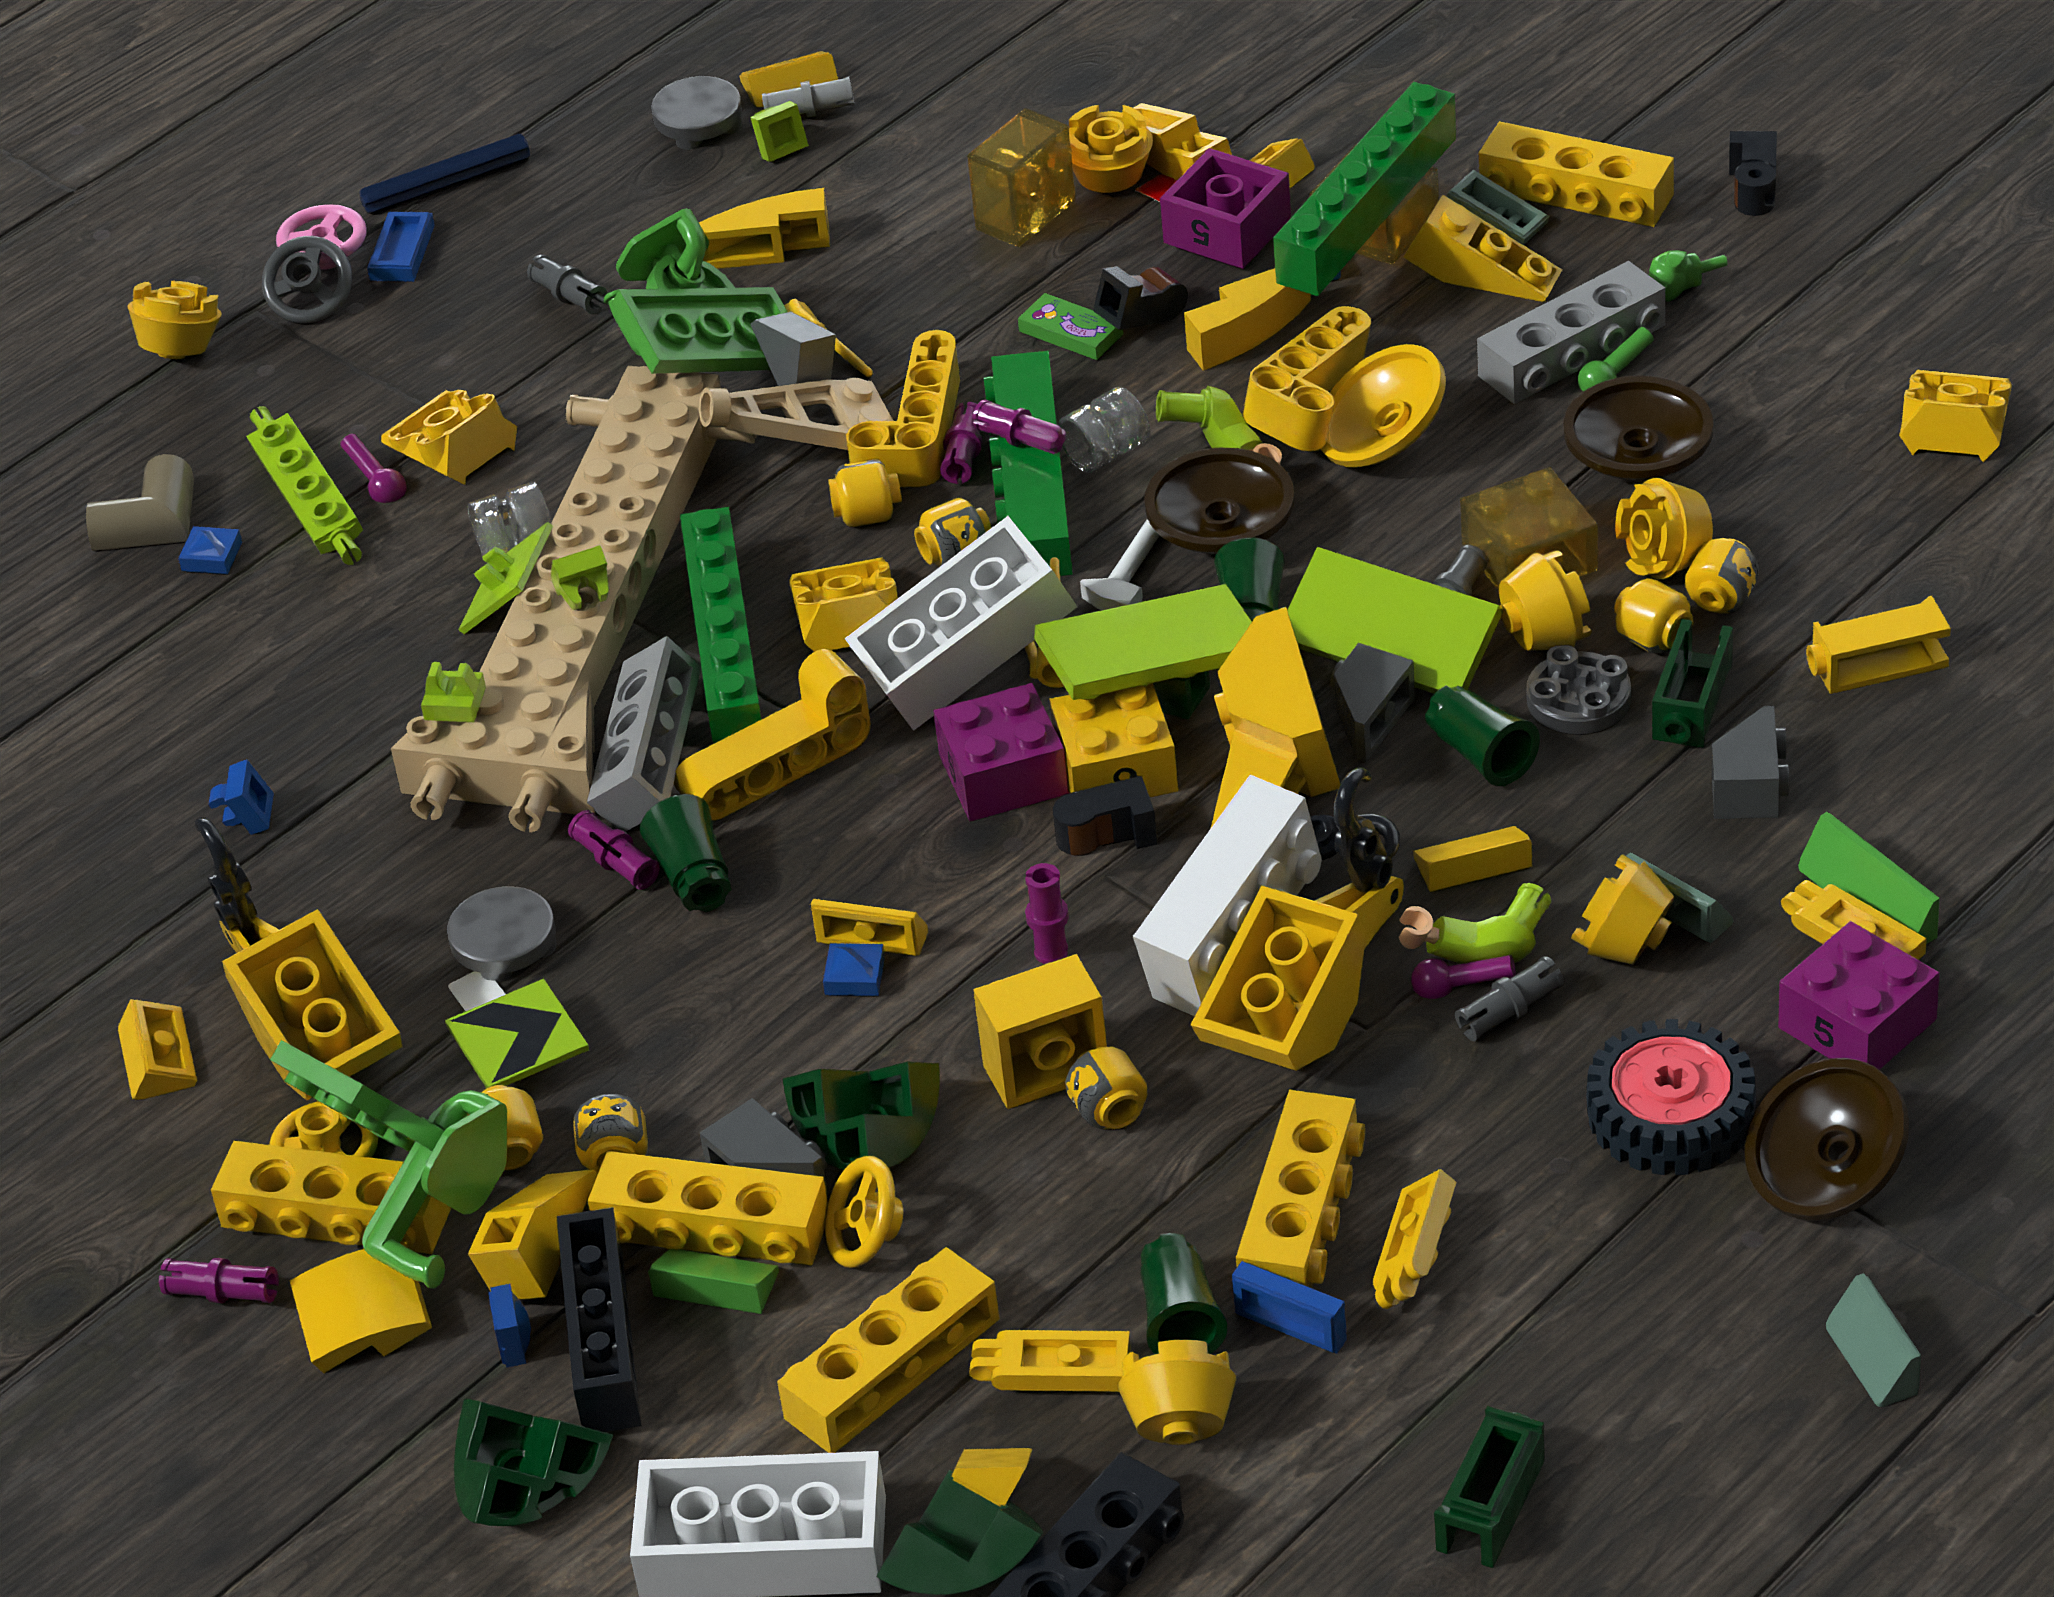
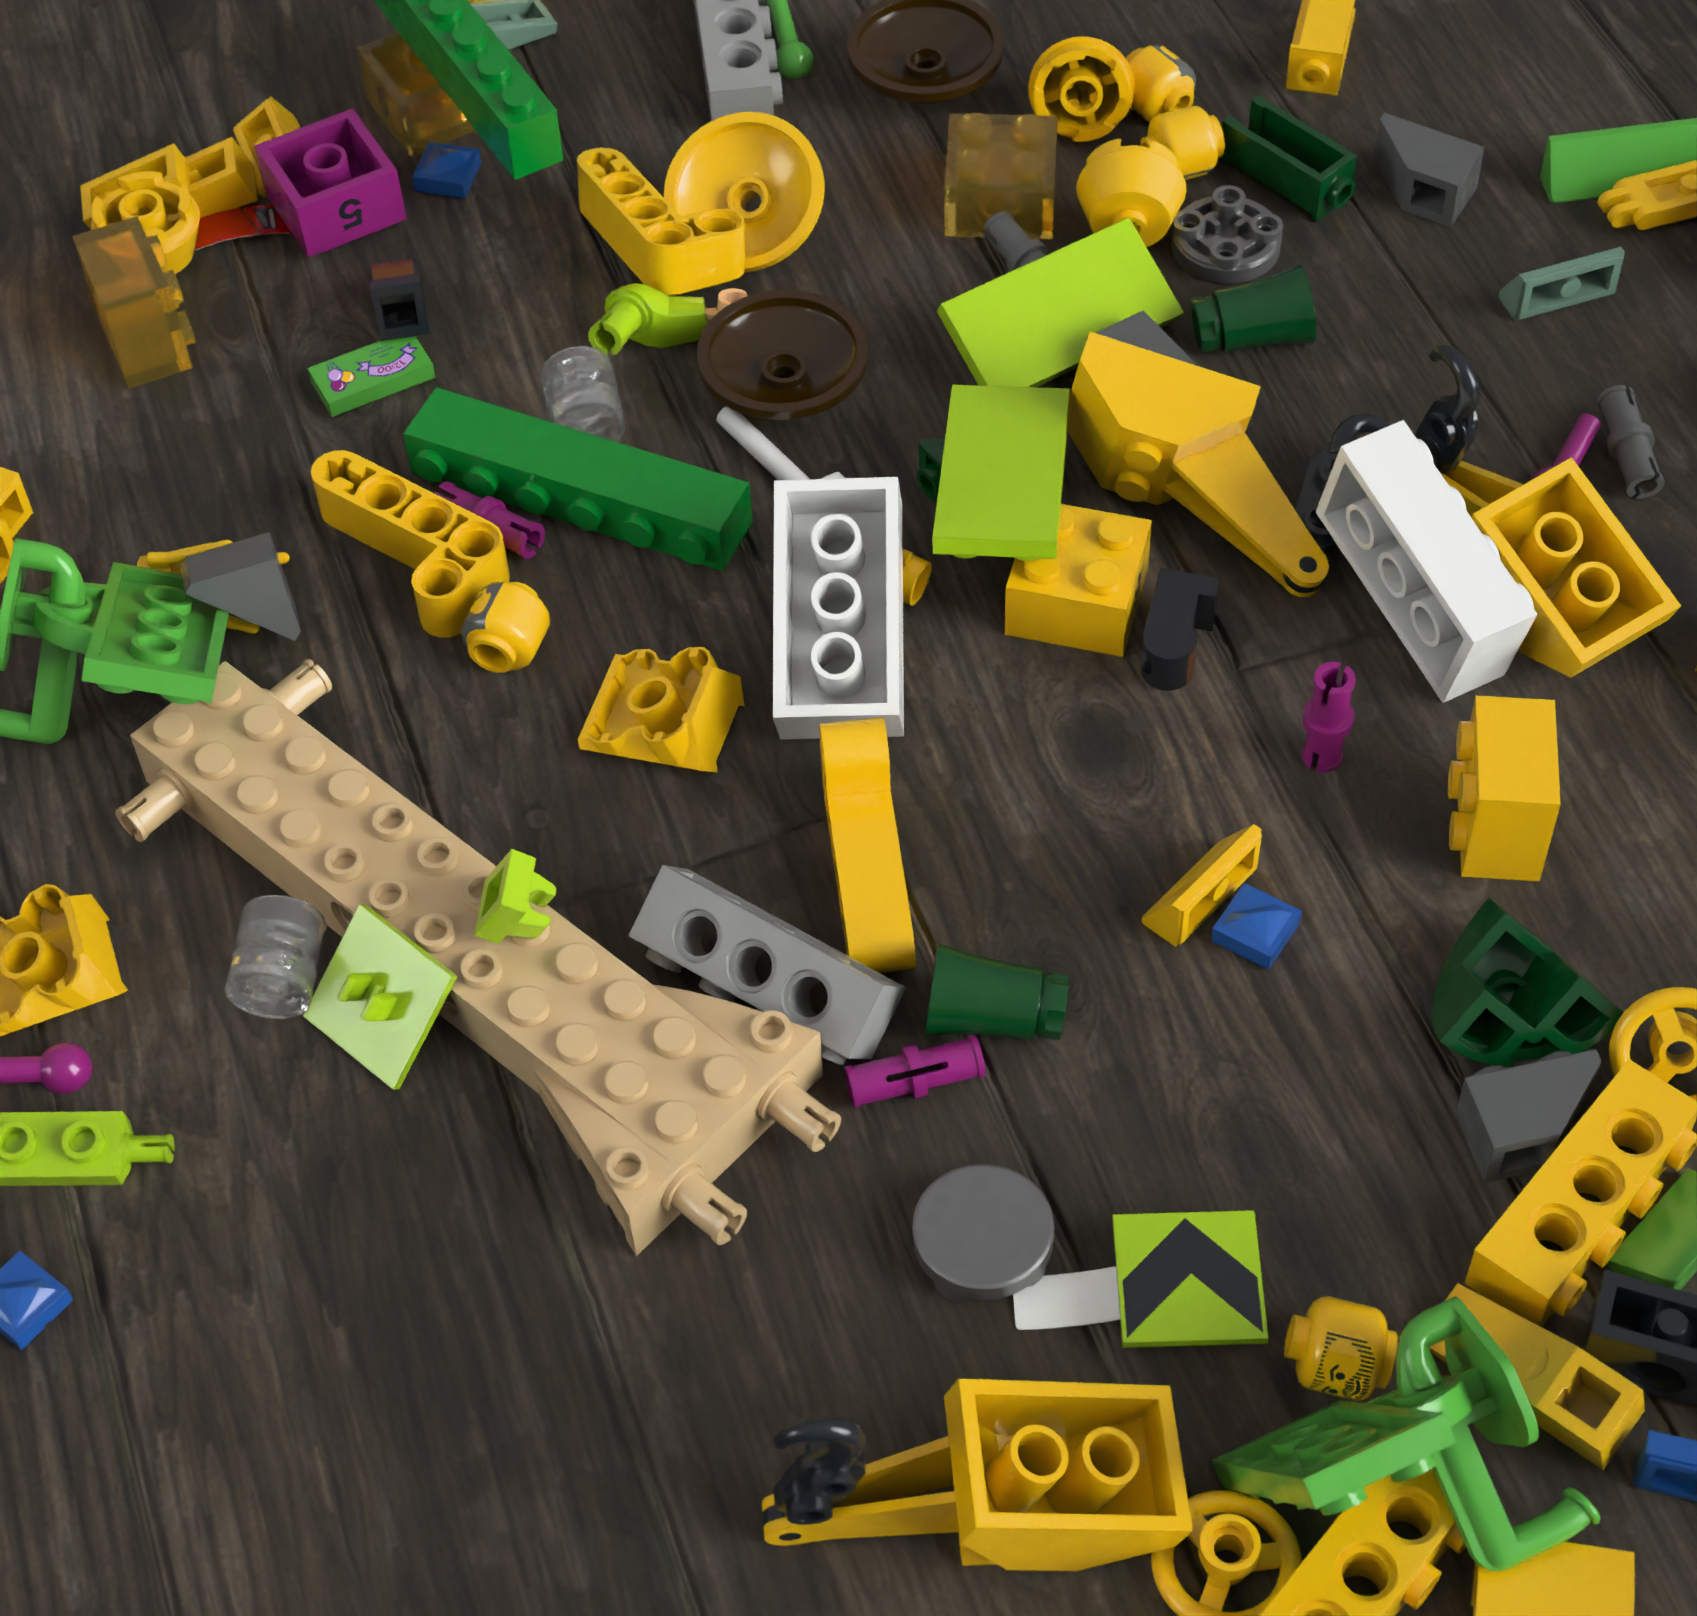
camera: 65 degrees left, 10 degrees up
blue tile [208,759,274,835] -> none
lime tile [421,662,486,722] -> none
head [573,1093,648,1173] -> none
green brick [680,507,762,744] -> none
tan plate [699,378,893,450] -> none
yellow head [914,498,991,567] -> none
magenta brick [933,683,1069,822] -> none
magenta axle [972,399,1067,454] -> none
yellow head [1065,1046,1148,1129] -> none
yellow slope [1184,268,1311,371] -> none
dark green plant [1214,538,1285,621] -> none
lime arm [1399,883,1551,964] -> none
yellow slope [1403,195,1562,302] -> none
yellow slope [1413,826,1532,892] -> none
yellow cone [1571,854,1674,965] -> none

